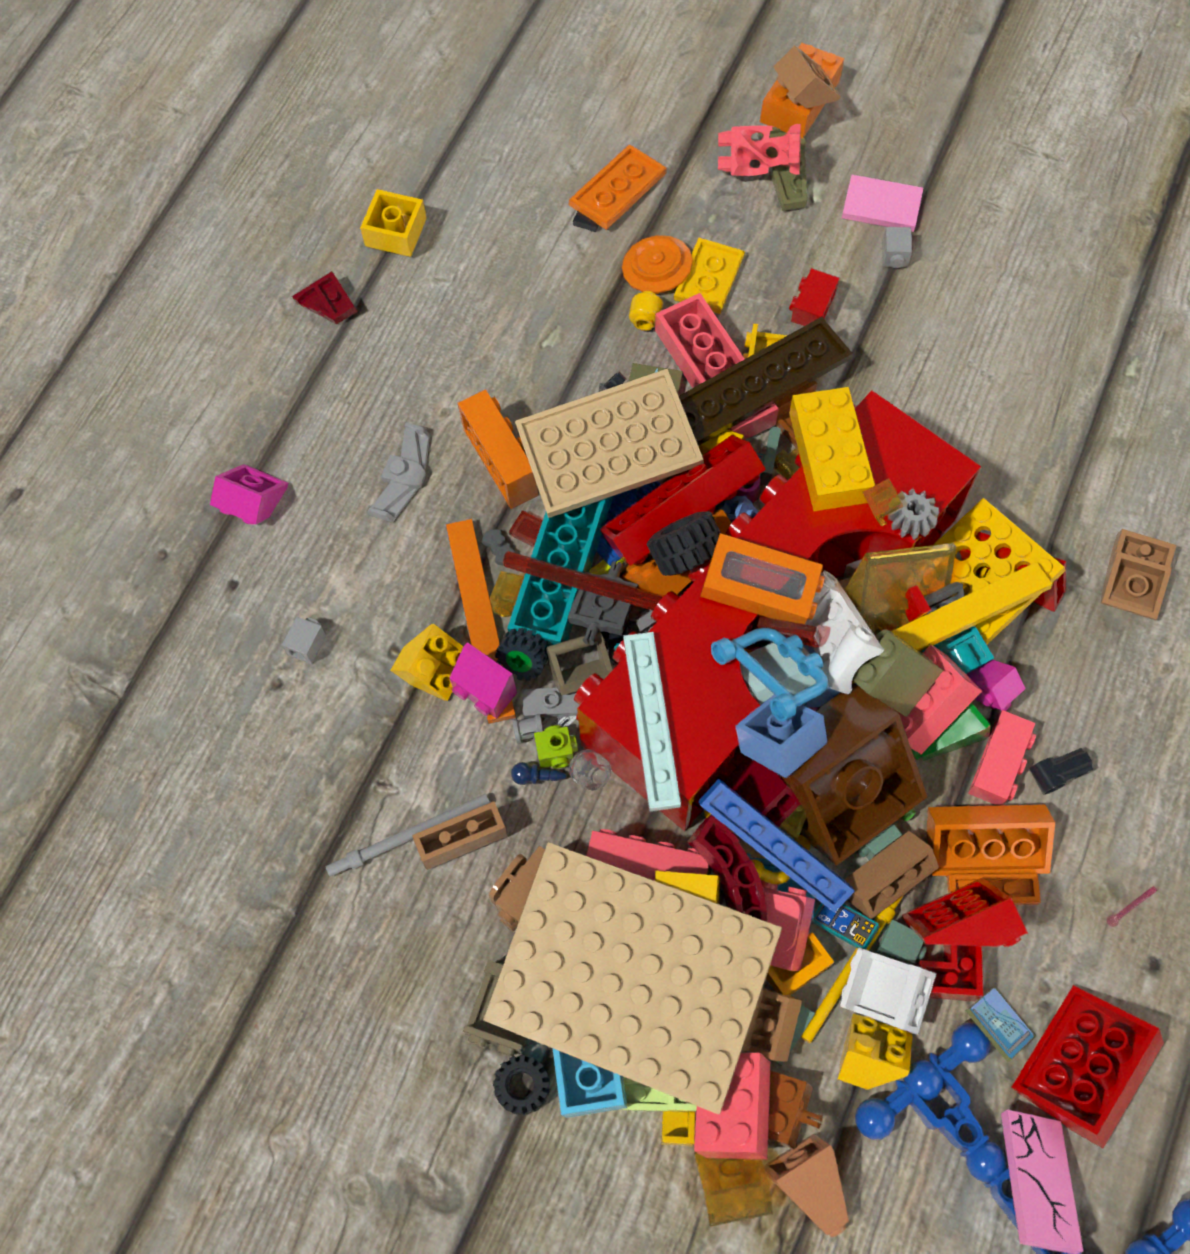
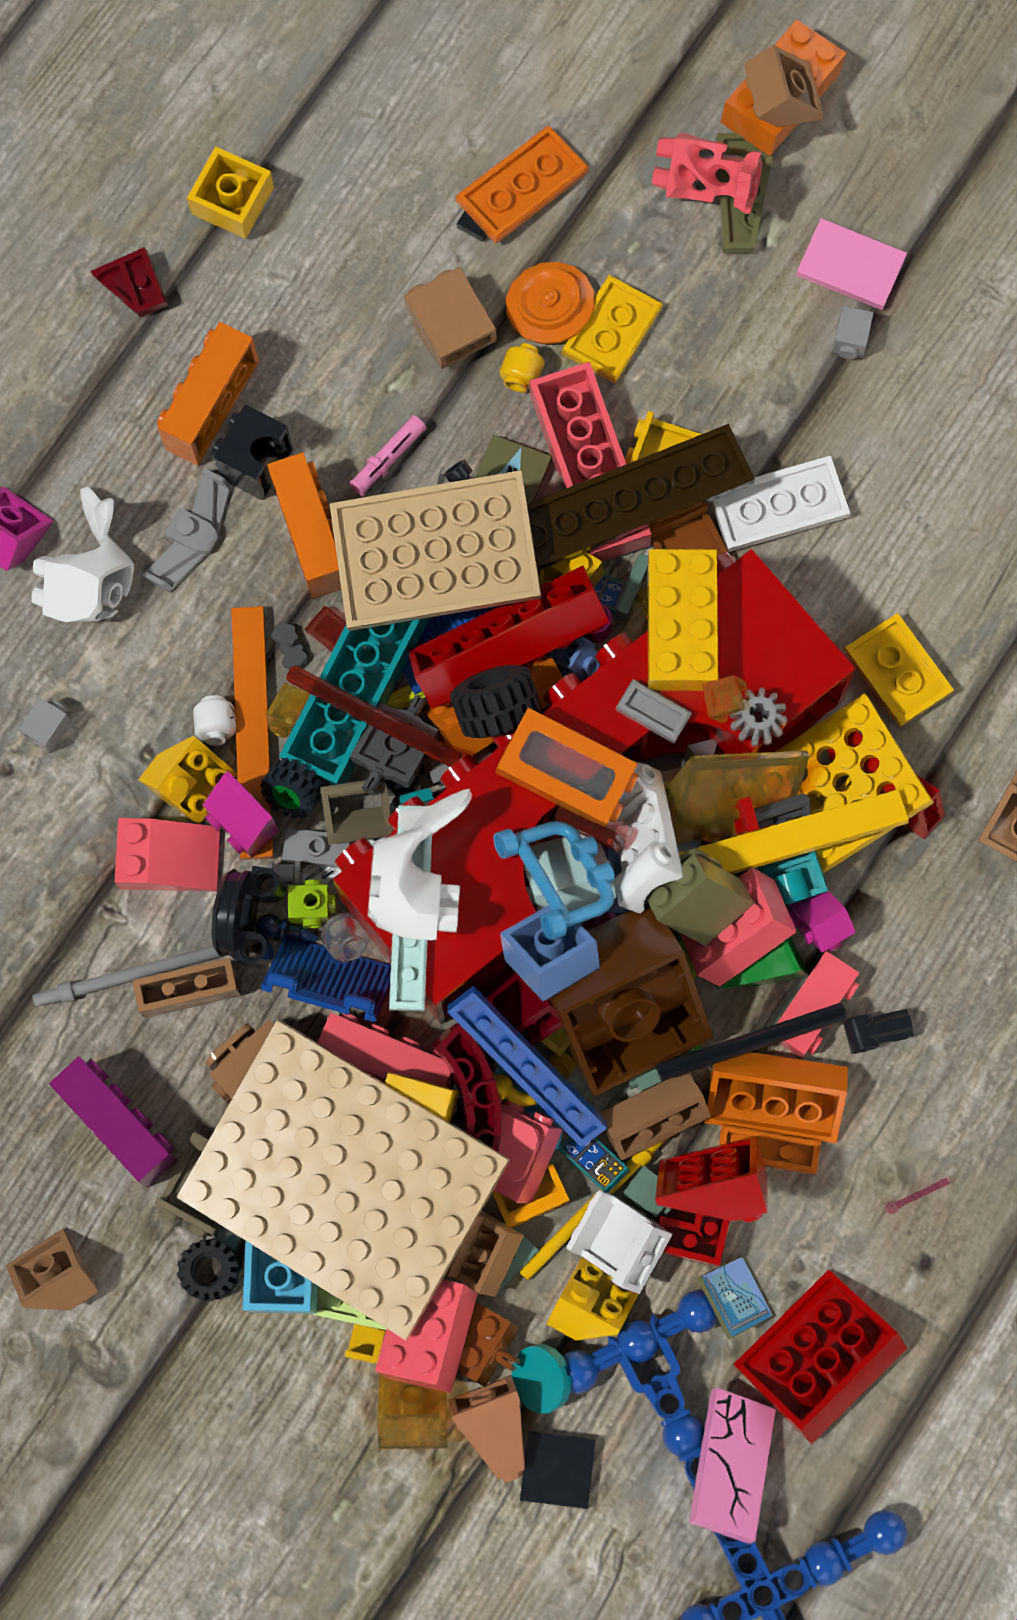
camera: 10 degrees right, 10 degrees up
red brick [789,268,840,326] -> none
none -> medium nougat slope [6,1229,99,1310]
none -> white hips [32,487,134,622]
none -> magenta brick [48,1056,177,1188]
none -> coral slope [115,818,221,892]
none -> orange brick [157,321,259,466]
none -> white head [193,695,236,746]
none -> black piece [211,866,286,968]
none -> black piece [212,405,293,500]
none -> blue window [260,936,391,1022]
none -> bright pink pin [349,415,427,497]
none -> white hips [368,789,472,940]
none -> medium nougat brick [404,267,497,369]
none -> teal tile [511,1344,572,1414]
none -> black tile [520,1431,596,1509]
none -> light grey tile [616,680,692,744]
none -> black axle [656,1003,847,1081]
none -> white plate [711,456,850,552]
none -> yellow plate [844,613,954,728]

